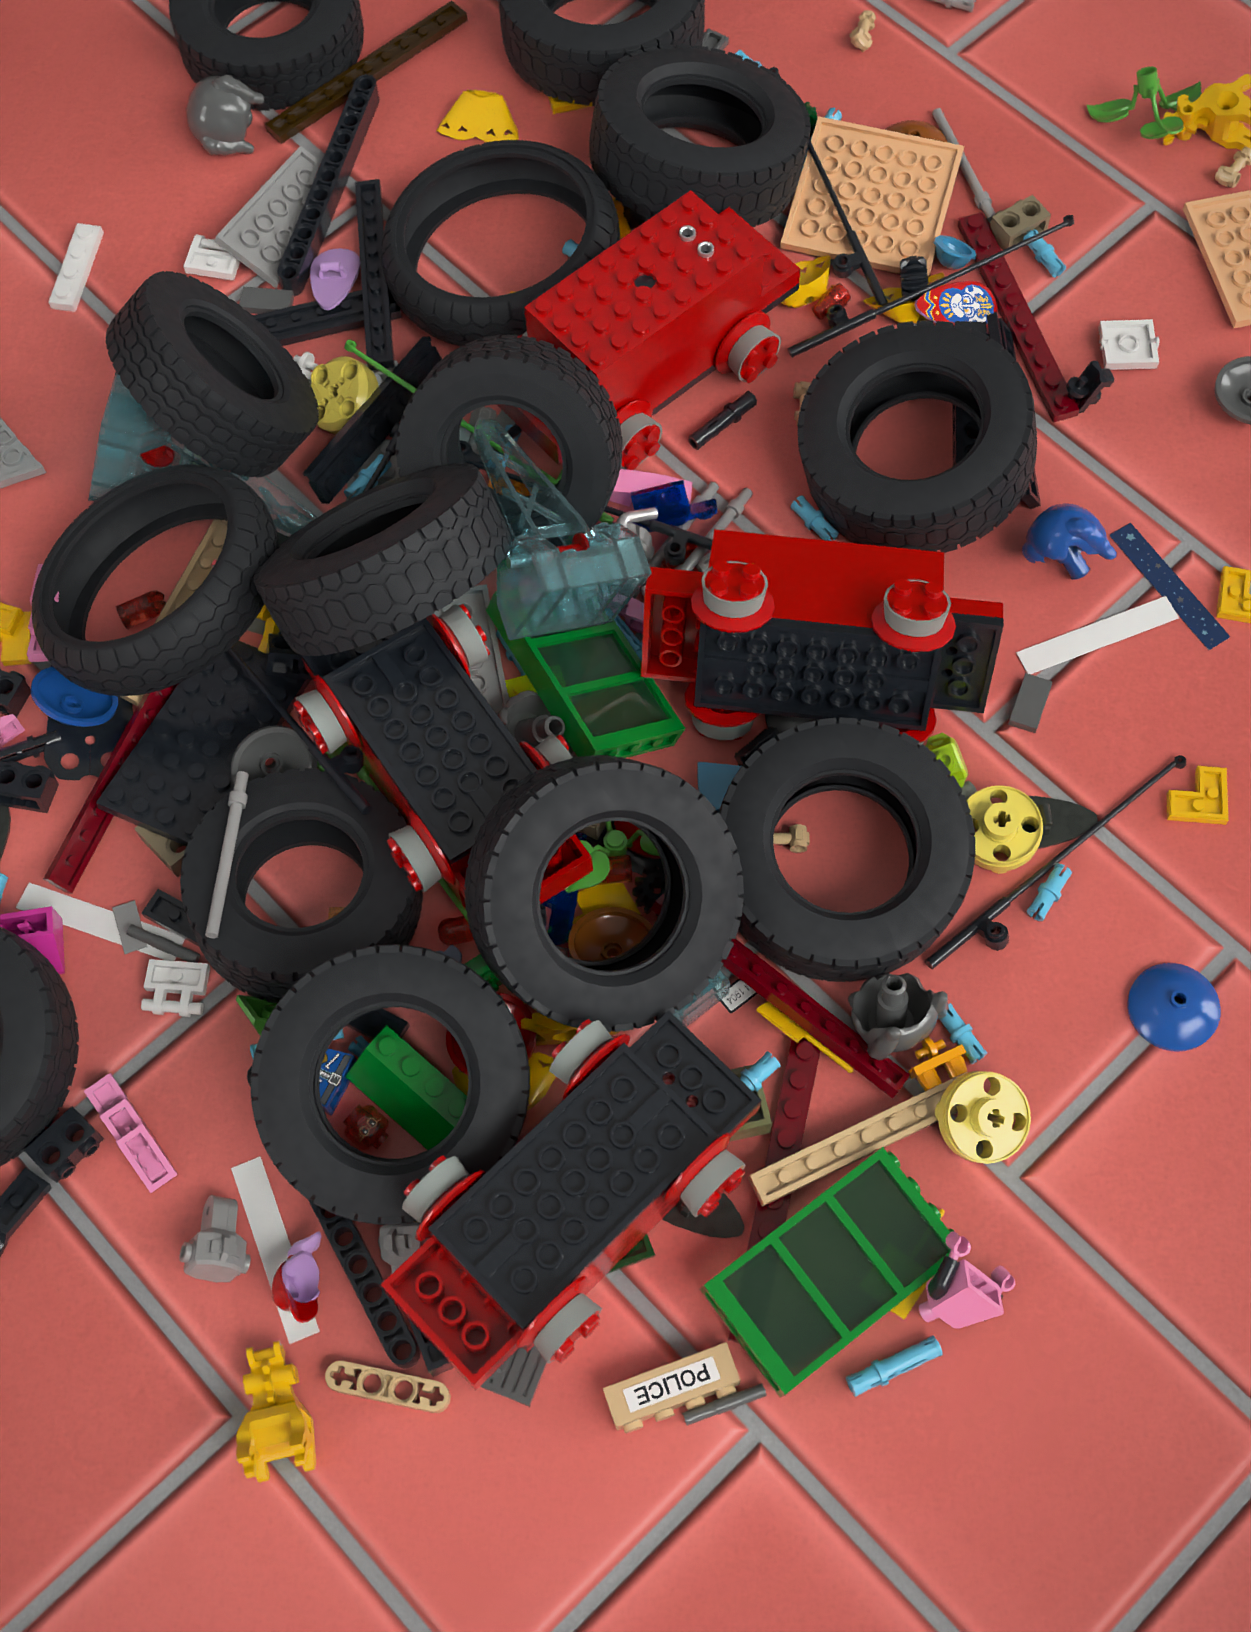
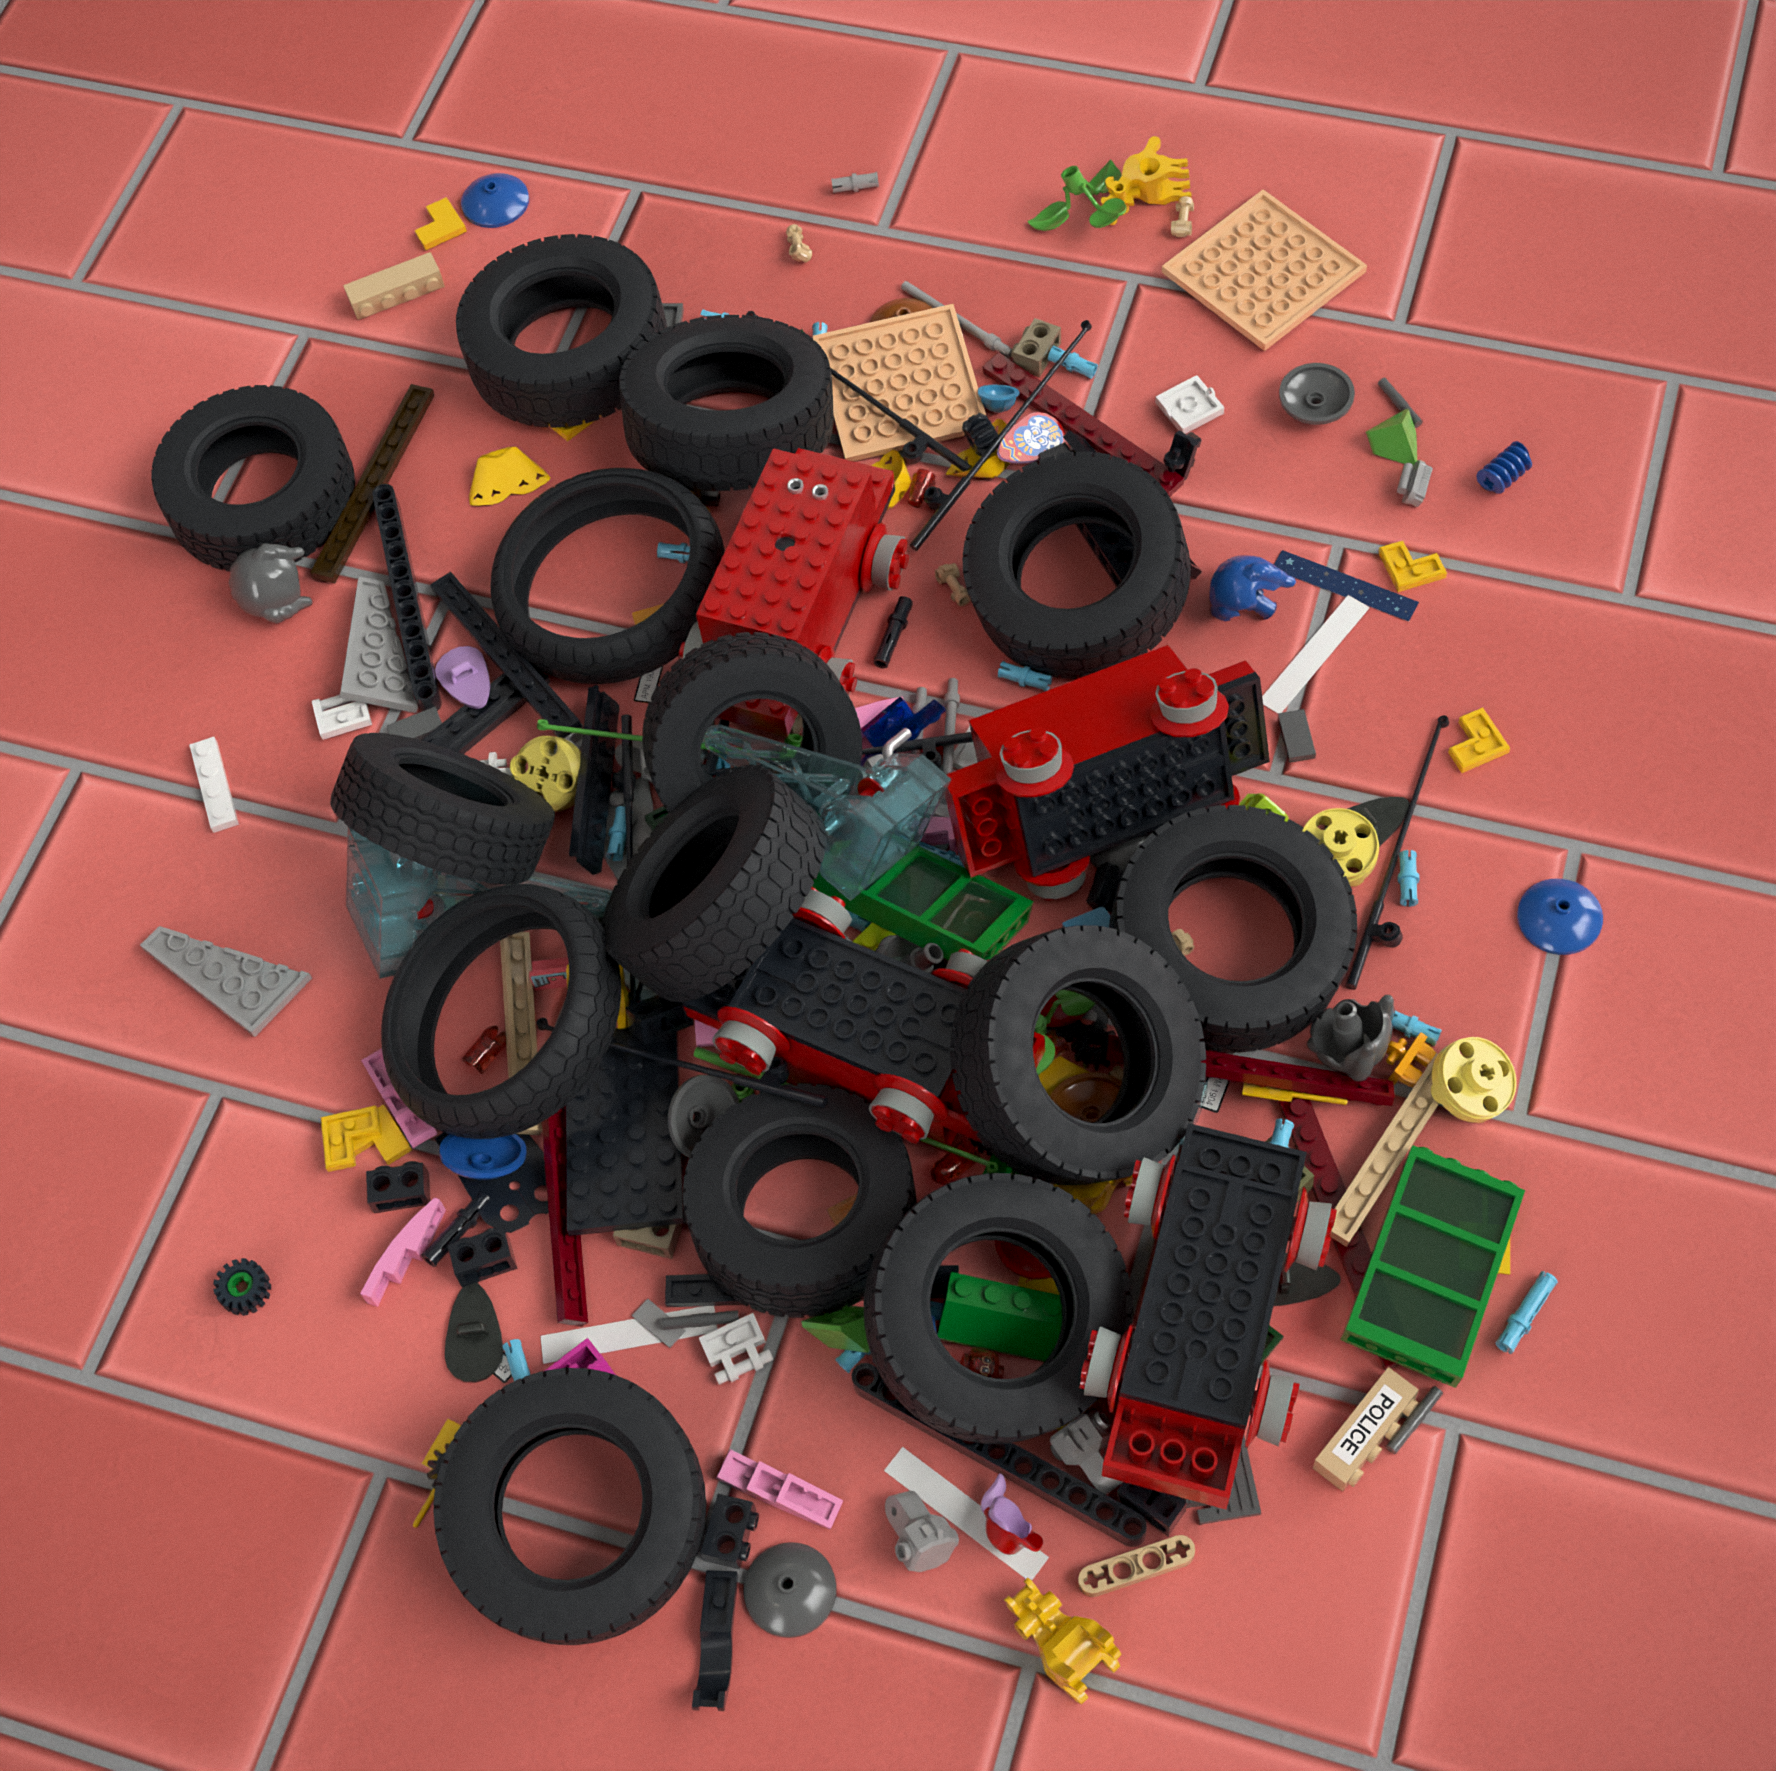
camera: 25 degrees left, 5 degrees down
light grey bar [205,771,249,938] -> none
bright pink torso [919,1231,1015,1329] -> none
none -> dark grey dish [743,1542,837,1638]

